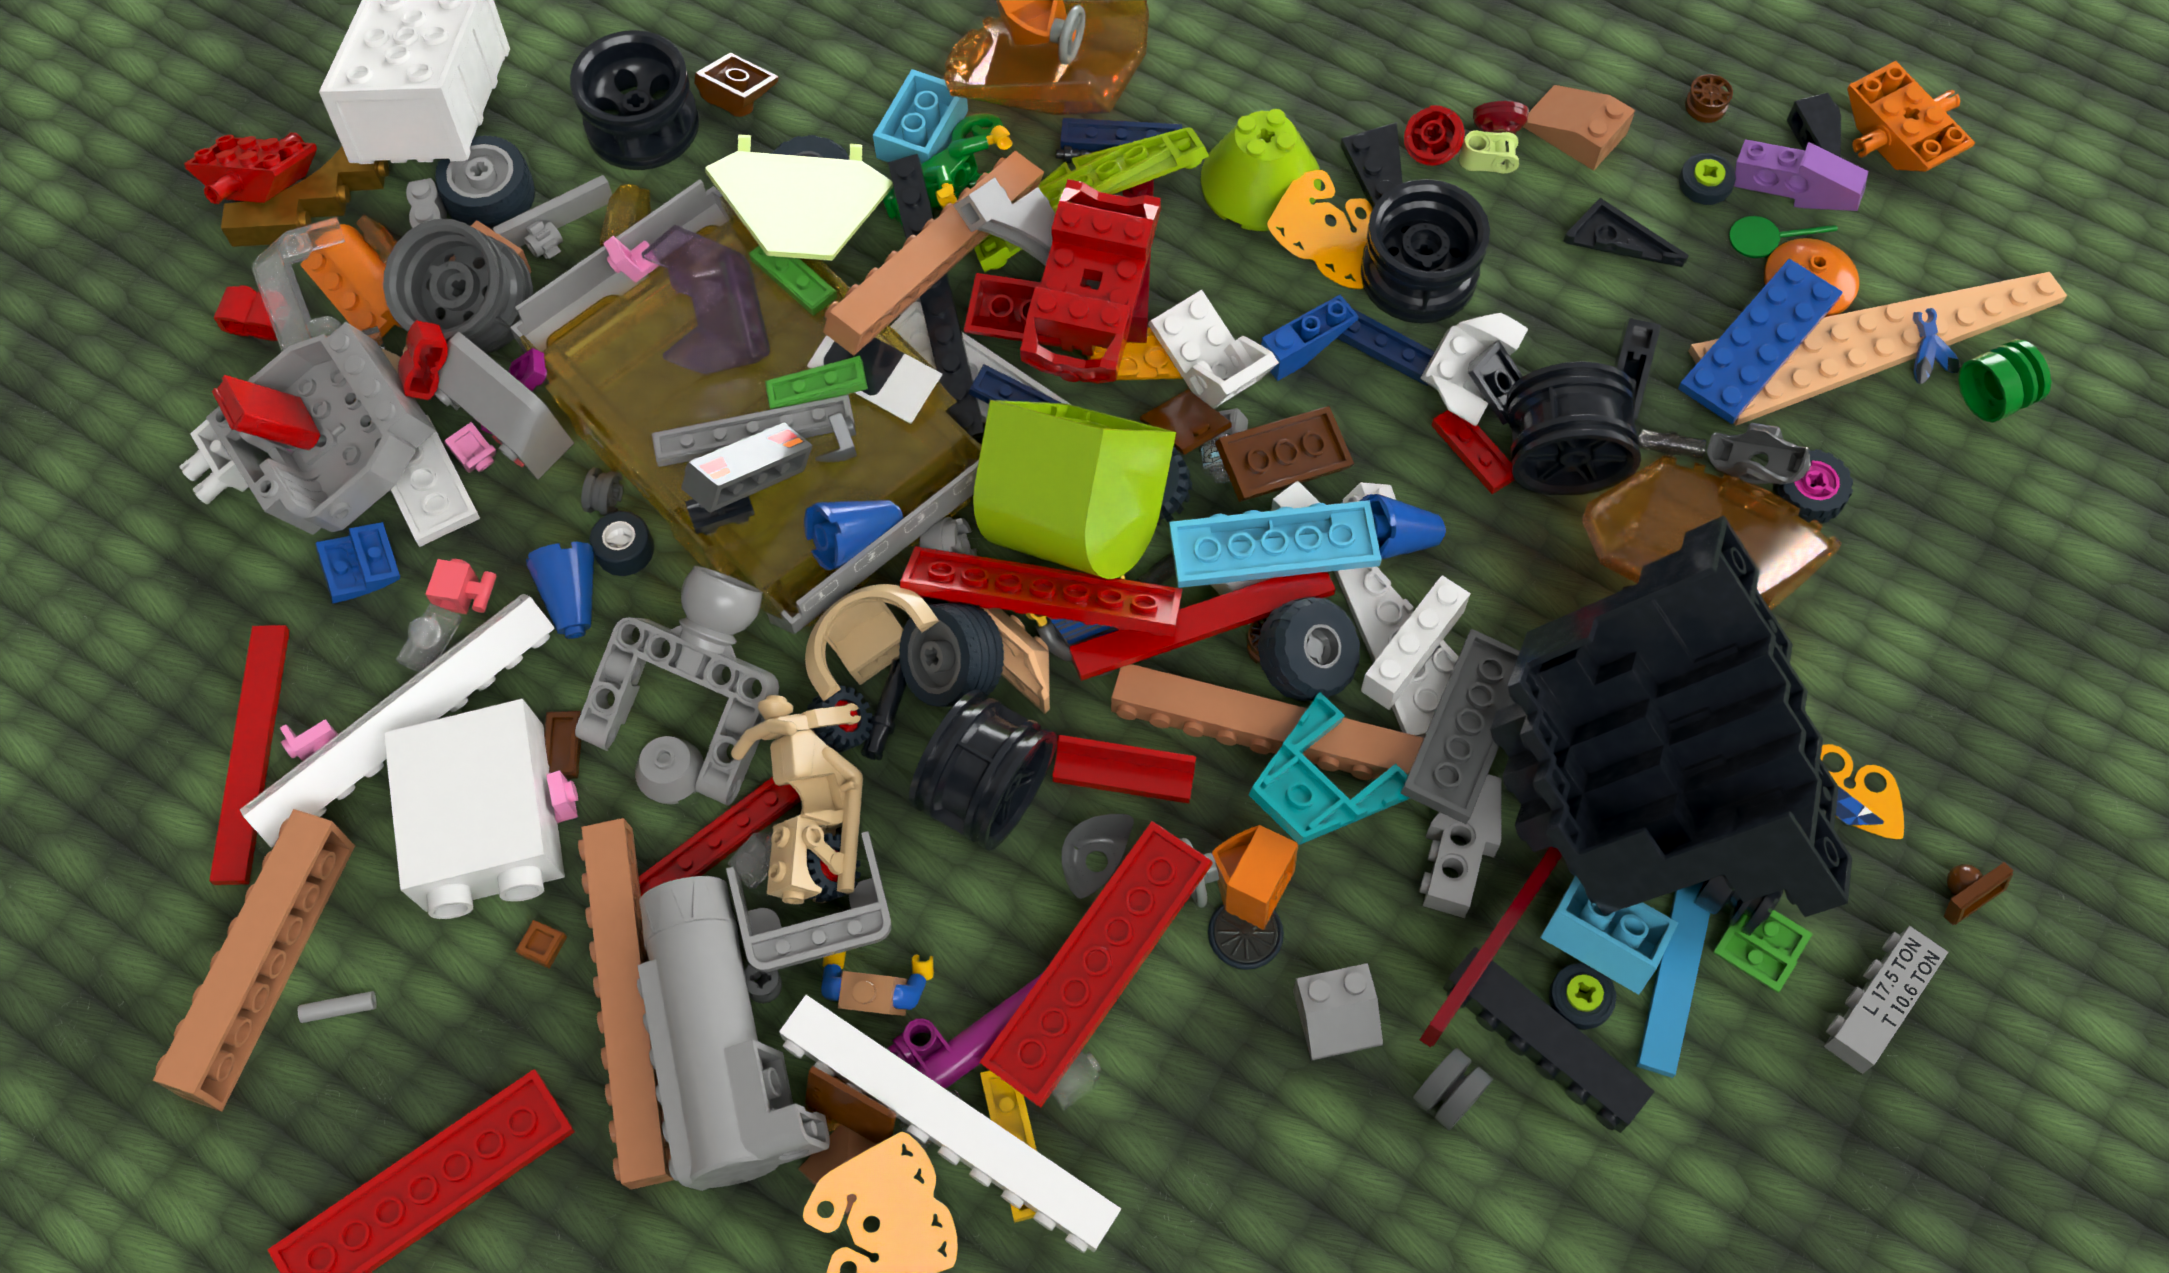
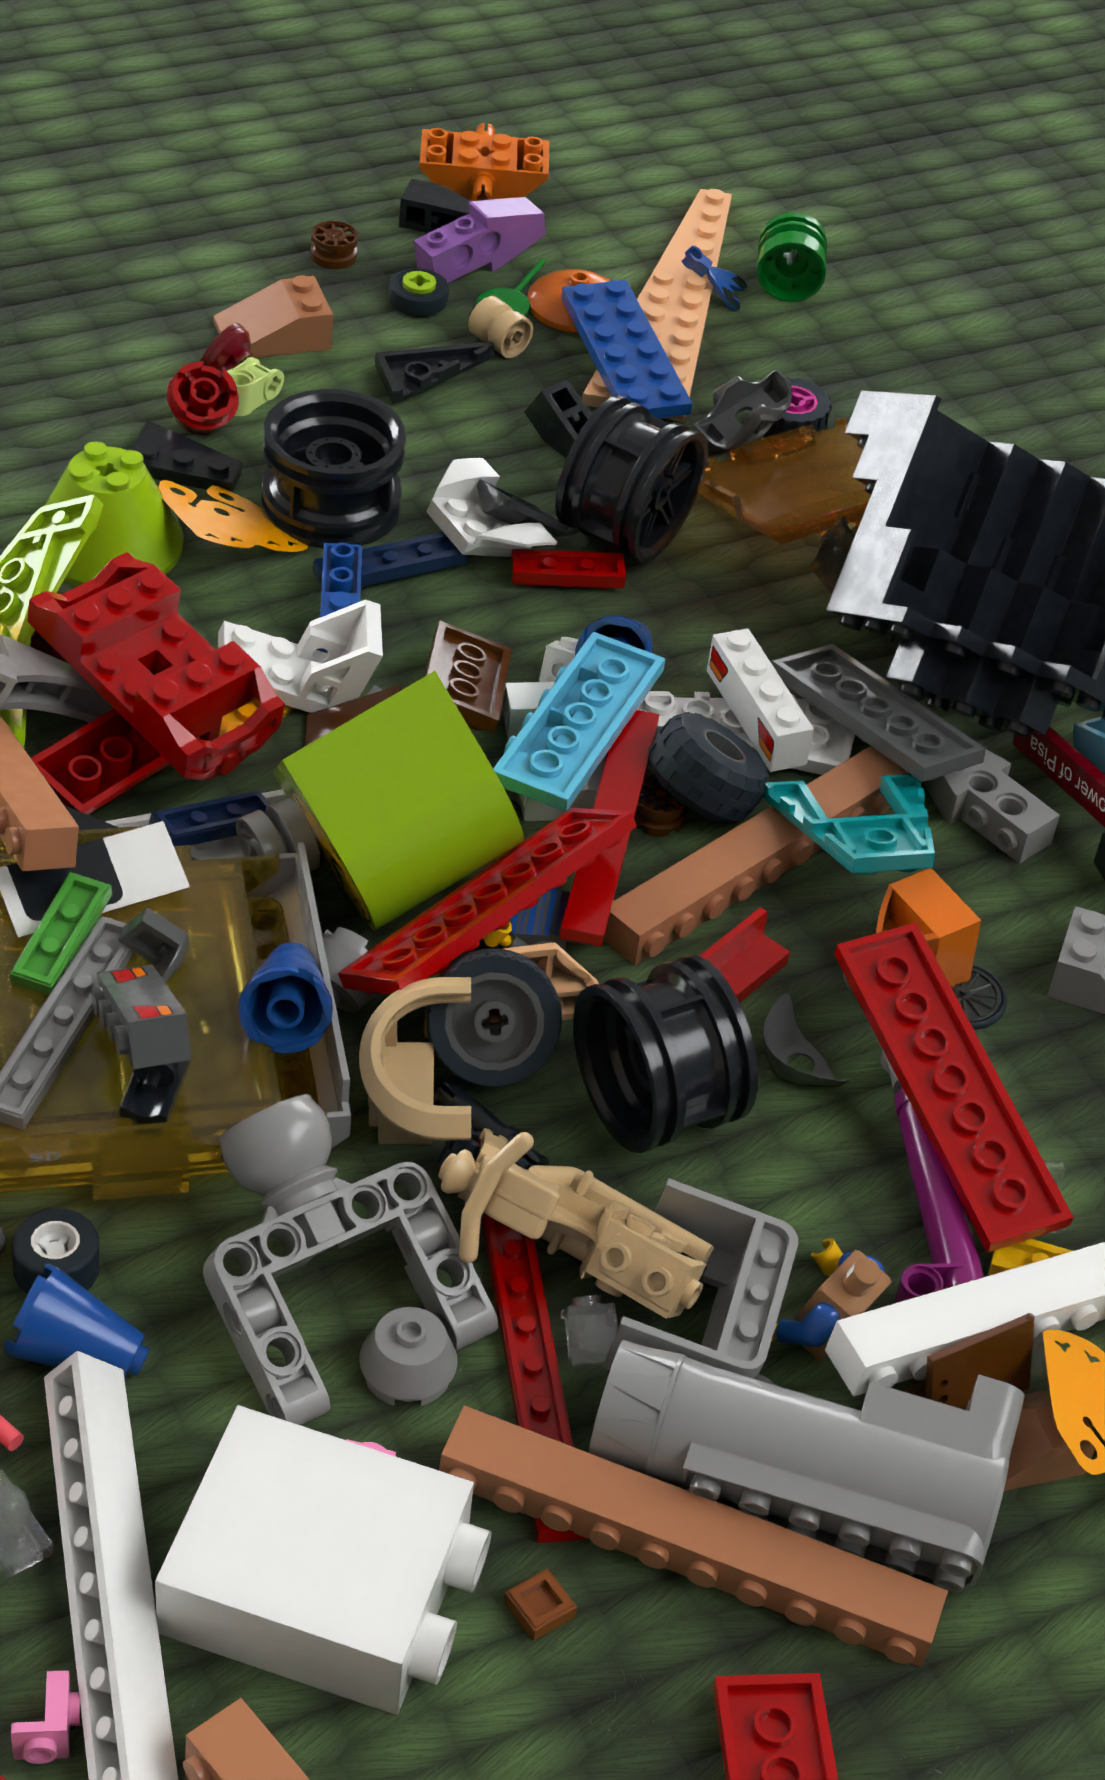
camera: 65 degrees left, 20 degrees down
none -> tan wheel [468,296,533,358]

